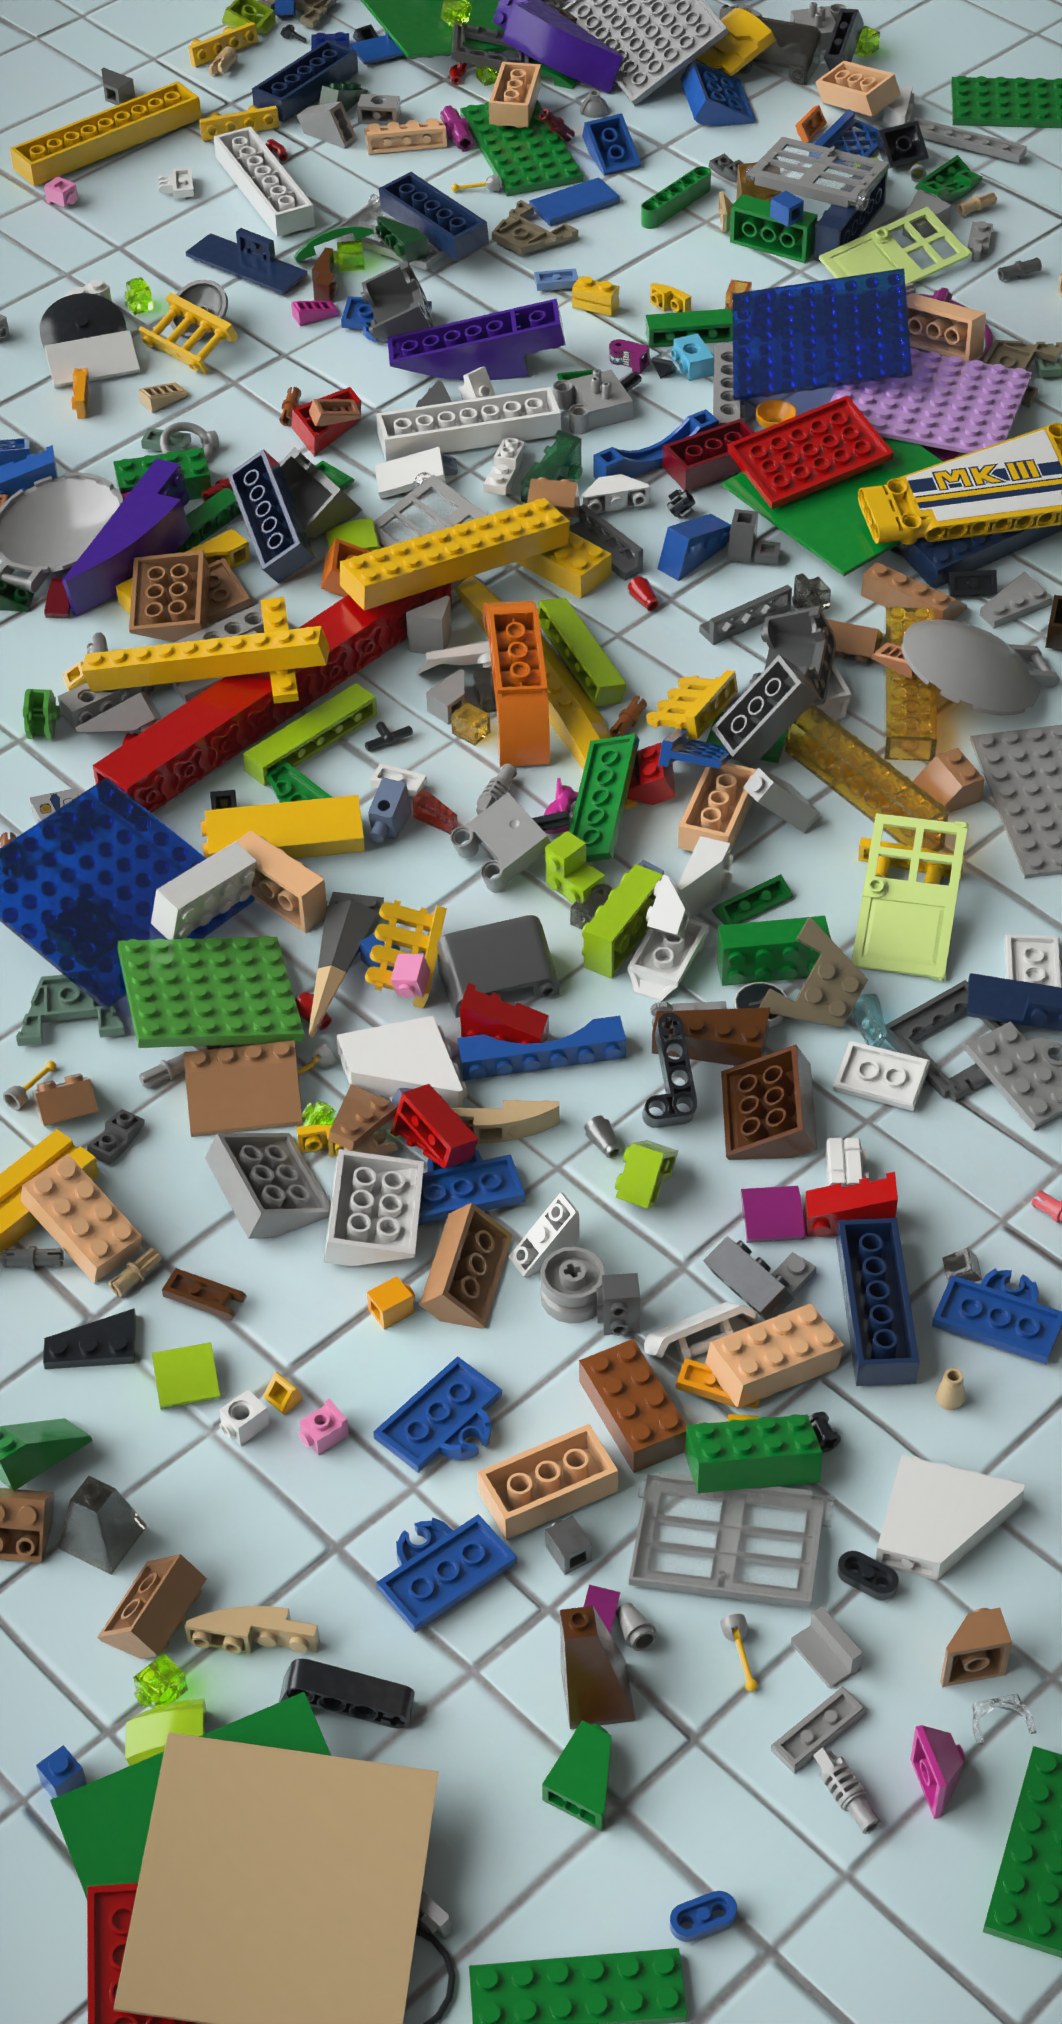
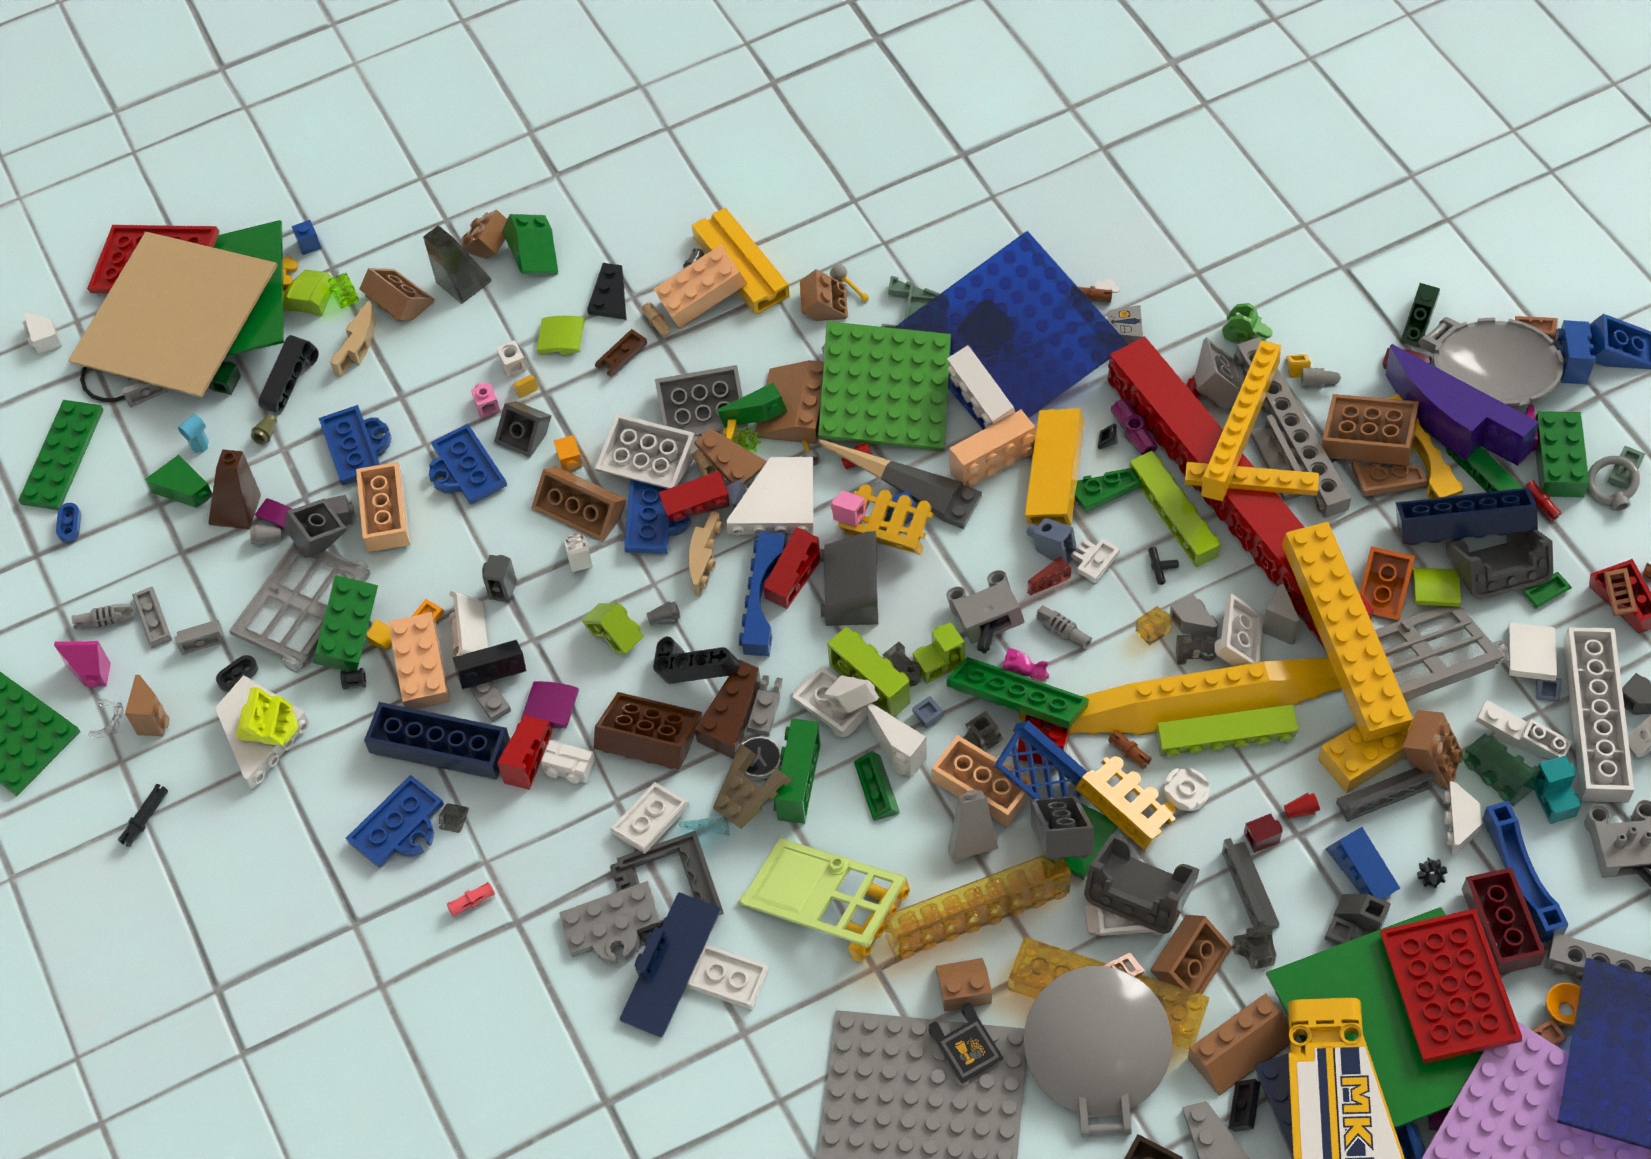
camera: 110 degrees right, 10 degrees up
dark grey slope [87,1109,145,1165] -> none
orange slope [482,600,550,767] -> none
light grey wheel [540,1246,605,1324] -> none
dark orange brick [579,1339,686,1473] -> none
hinge [720,1614,758,1692] -> none
tan cone [935,1368,966,1410] -> none
none -> medium azure piece [178,414,209,453]
none -> neon yellow piece [236,687,299,746]
none -> olive cone [251,414,277,445]
none -> dark grey slope [284,498,347,558]
none -> dark grey slope [494,401,552,457]
none -> green slope [717,383,787,427]
none -> black flag [928,1003,1004,1083]
none -> clear smoke brick [963,711,1003,751]
none -> magenta piece [1111,399,1158,455]
none -> white tile [1164,768,1210,811]
none -> dark red brick [1244,813,1283,853]
none -> teal brick [1531,755,1581,824]

